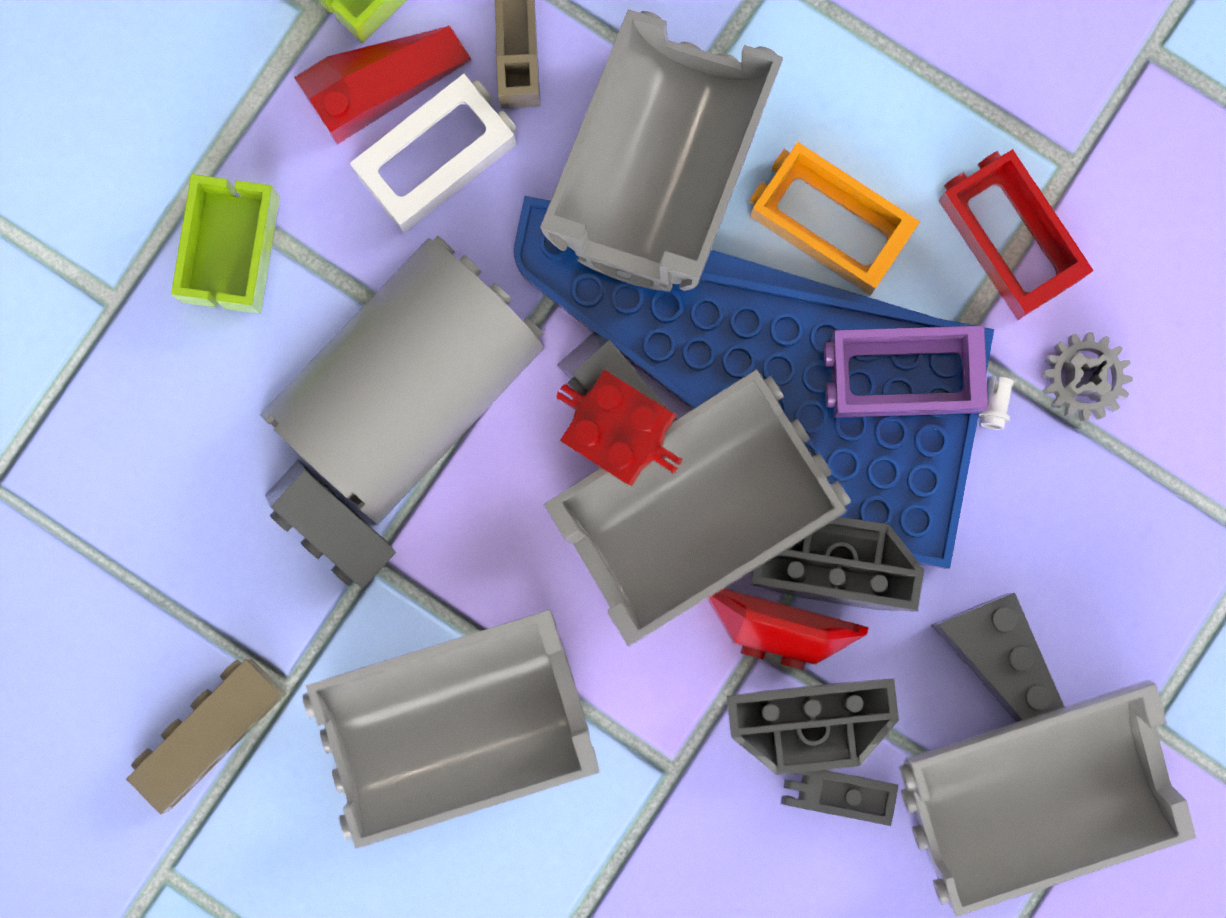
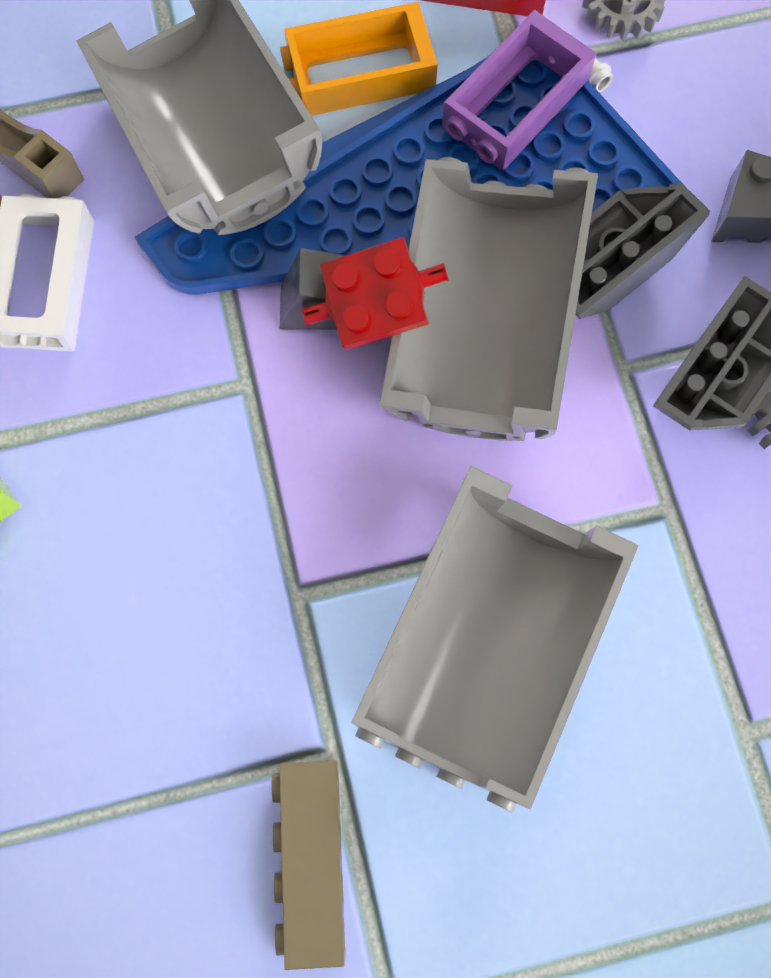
camera: 50 degrees left, 10 degrees down
light grey cylinder [260,236,545,525] -> none
dark grey wedge [265,460,397,589] -> none
red wedge [708,589,869,670] -> none

